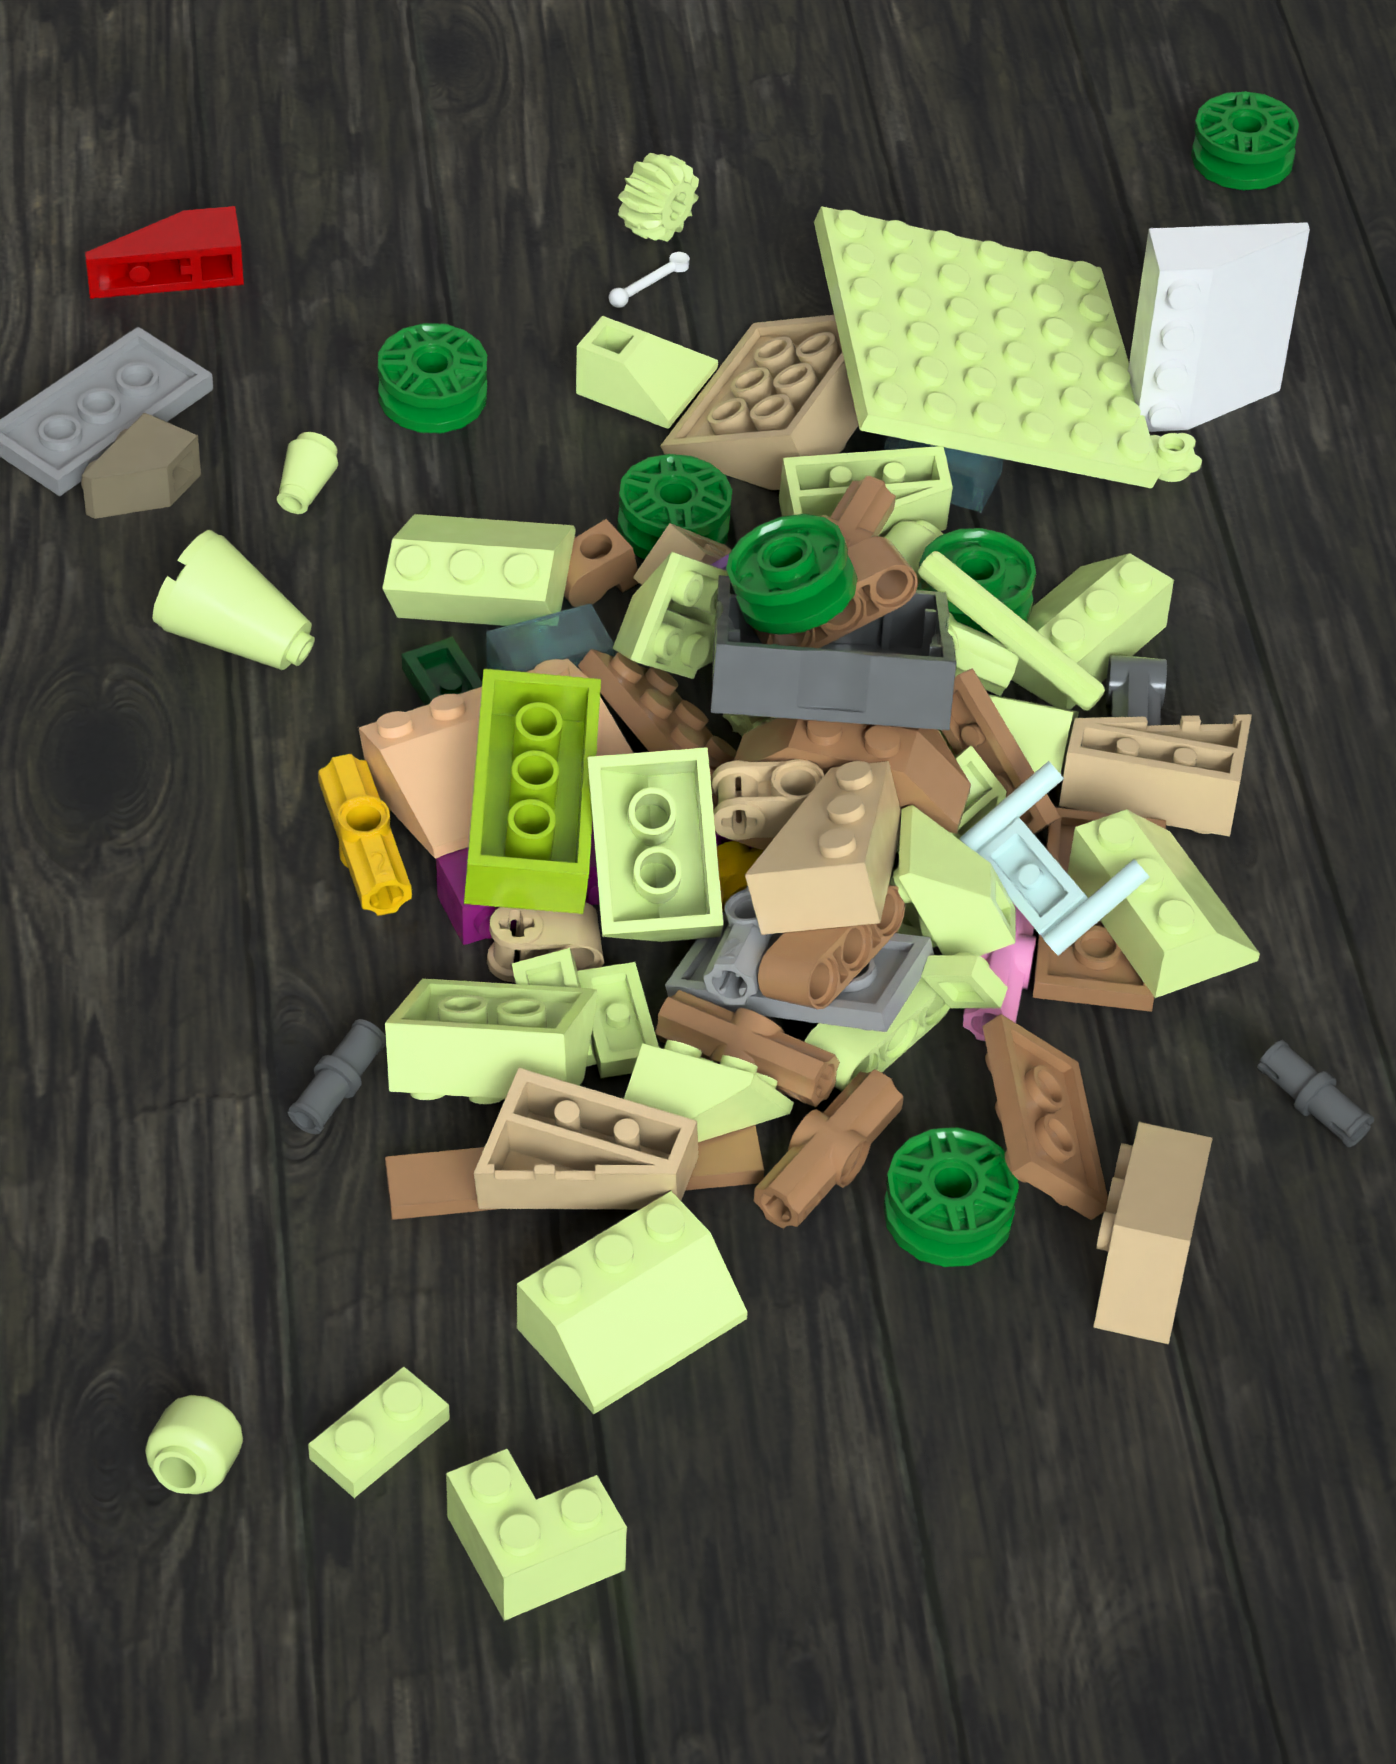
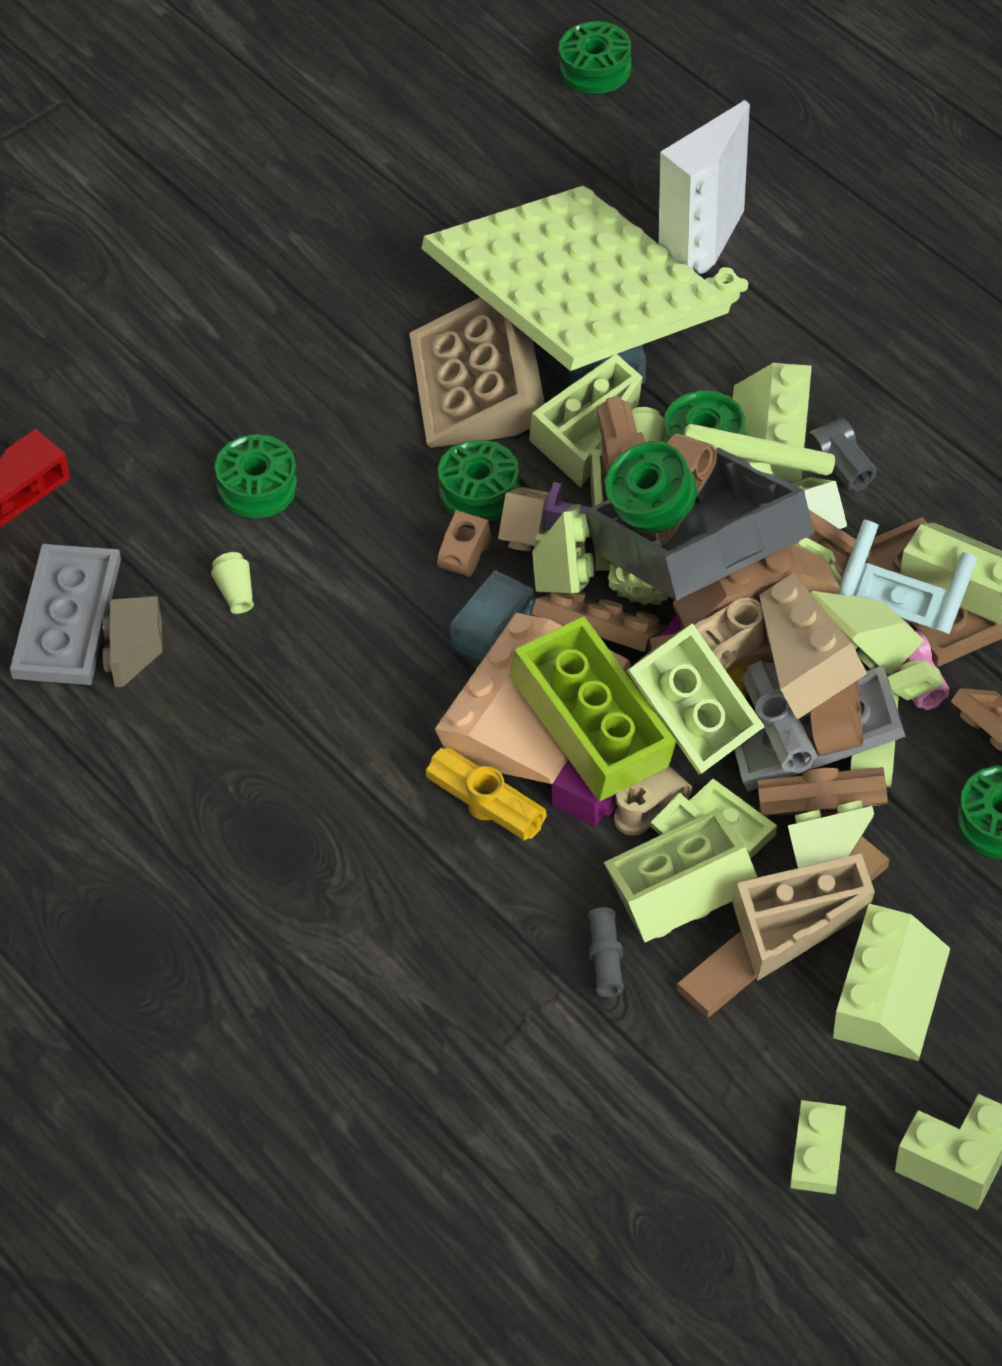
camera: 30 degrees left, 5 degrees up
yellowish green head [145,1395,243,1494] -> none
yellowish green cone [152,530,315,670] -> none
yellowish green slope [383,514,576,630] -> none
dark green plate [401,637,482,705] -> none
yellowish green slope [576,316,718,429] -> none
white hinge [608,252,690,308] -> none
yellowish green gear [618,153,699,242] -> none
medium nougat piece [754,1069,903,1229] -> none
tan wedge [1059,714,1252,837] -> none

